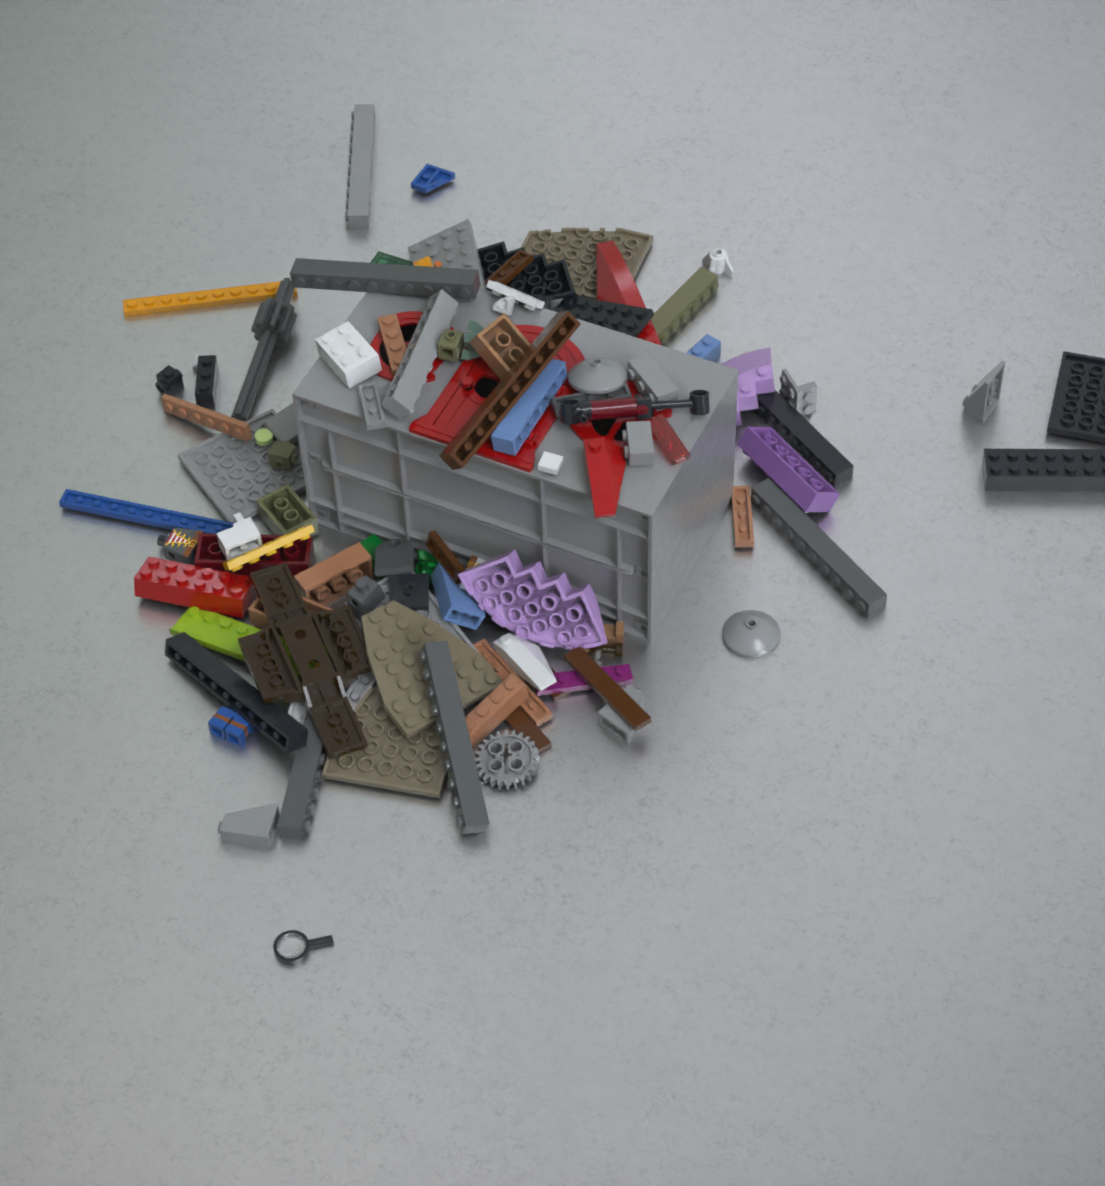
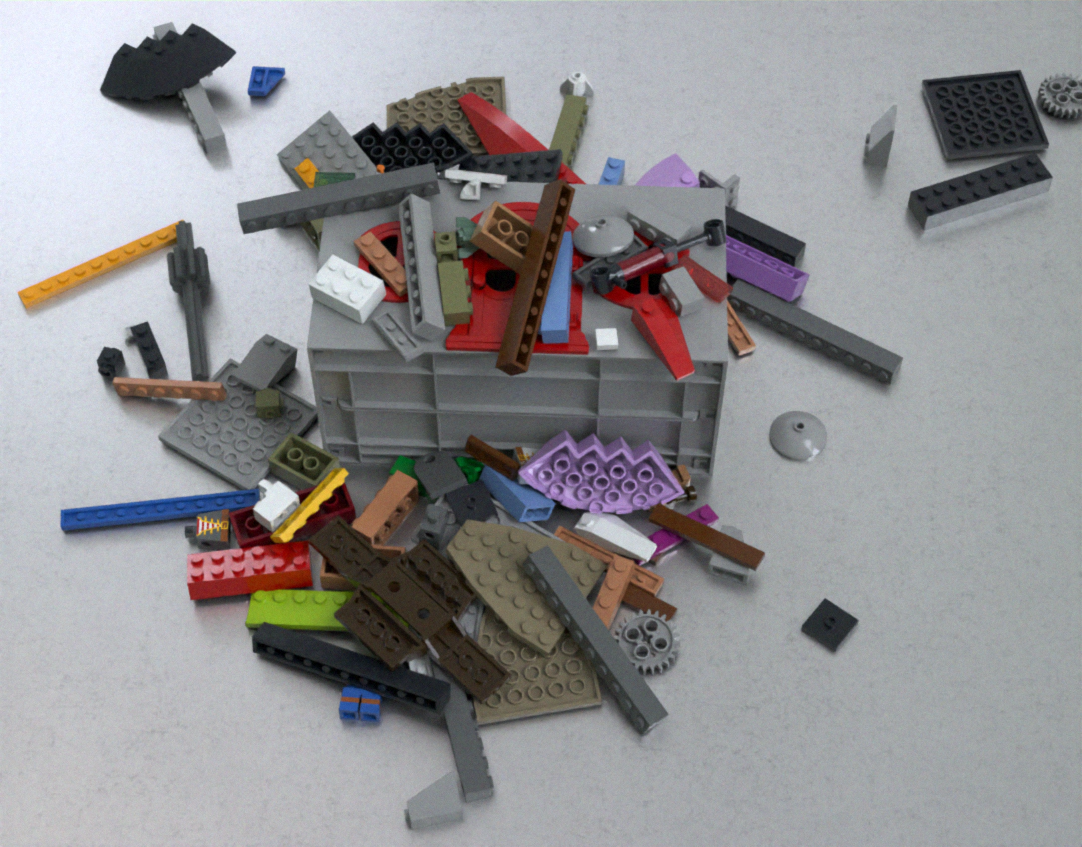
camera: 25 degrees left, 5 degrees up
yellowish green tile [255,428,273,446] -> none
reddish brown tile [485,249,534,285] -> none
none -> black brick [100,23,236,100]
none -> olive brick [438,260,473,326]
none -> black plate [801,598,859,652]

